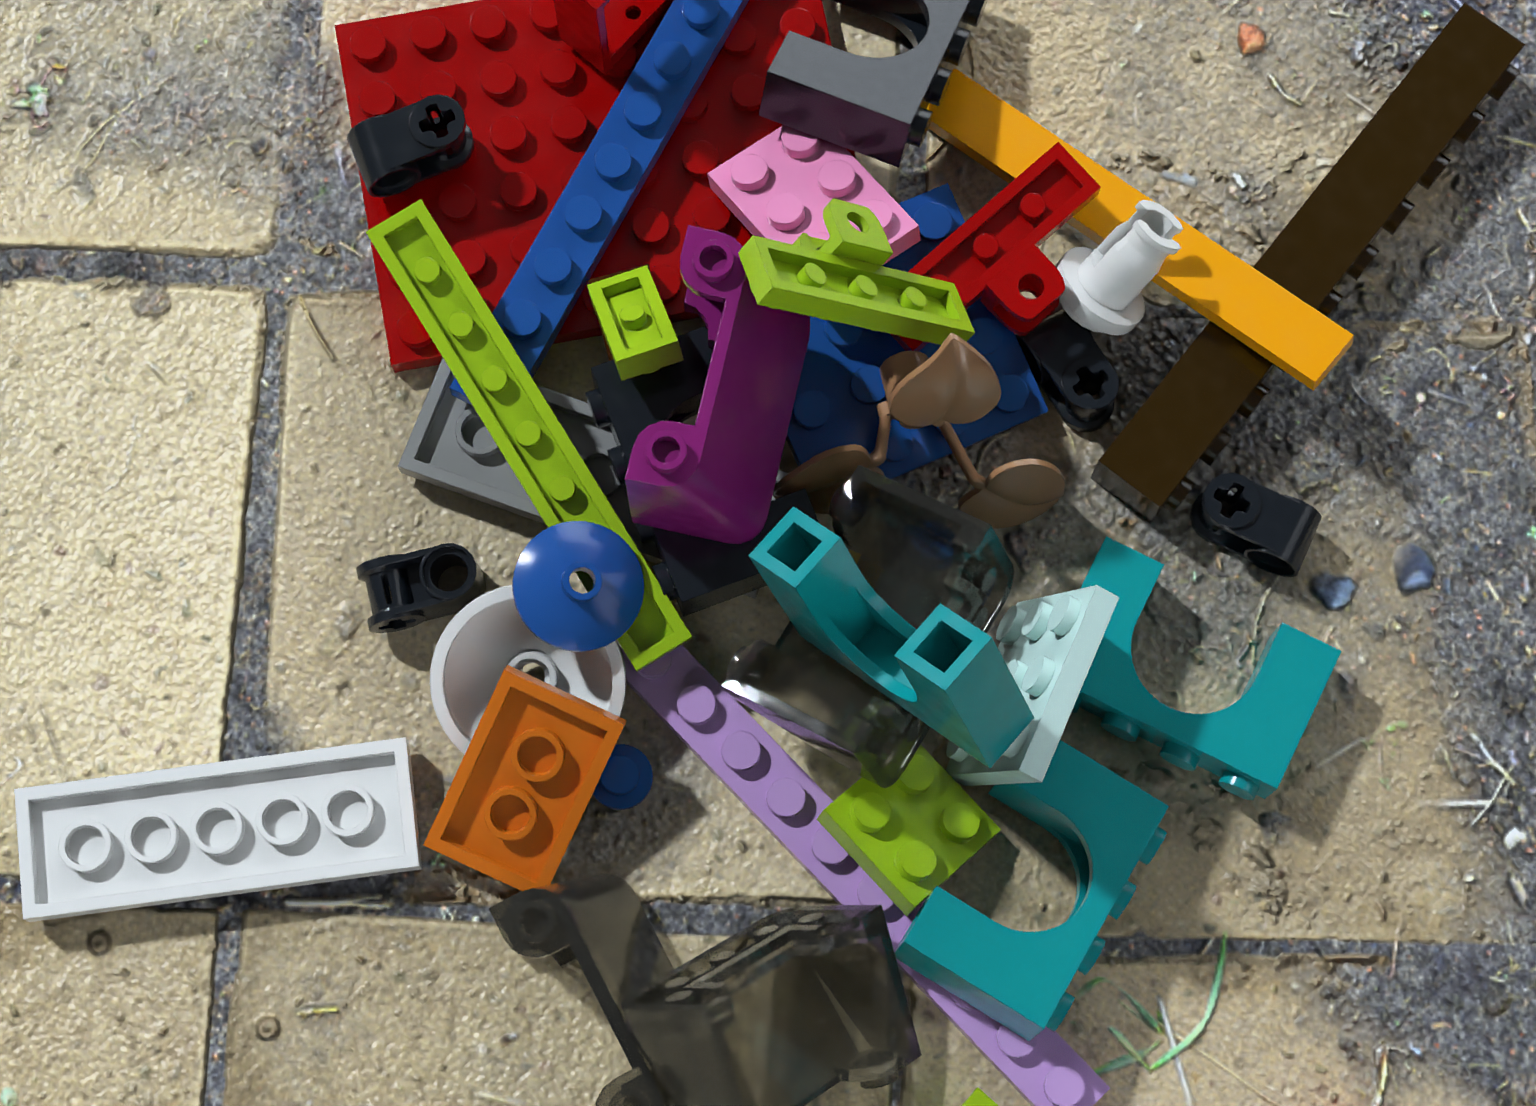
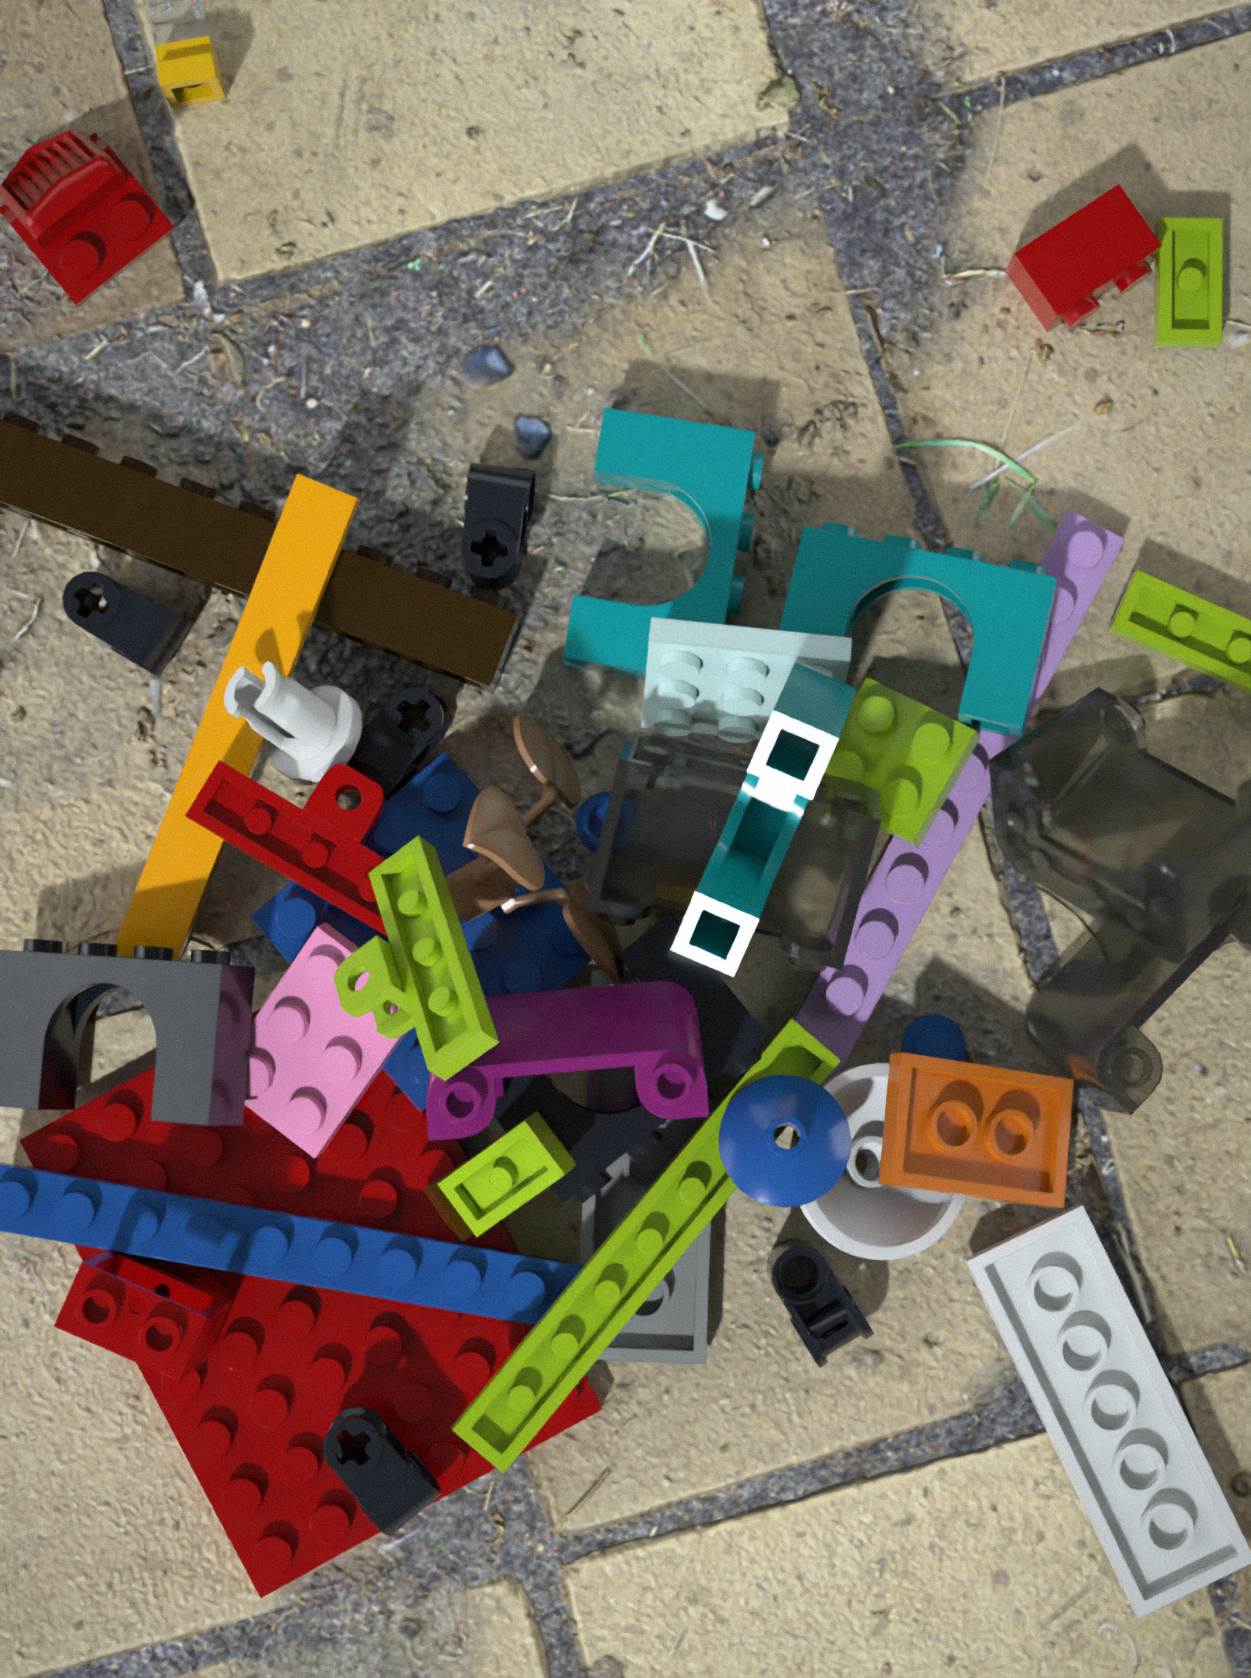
camera: 105 degrees left, 10 degrees up
none -> black piece [62,571,192,678]

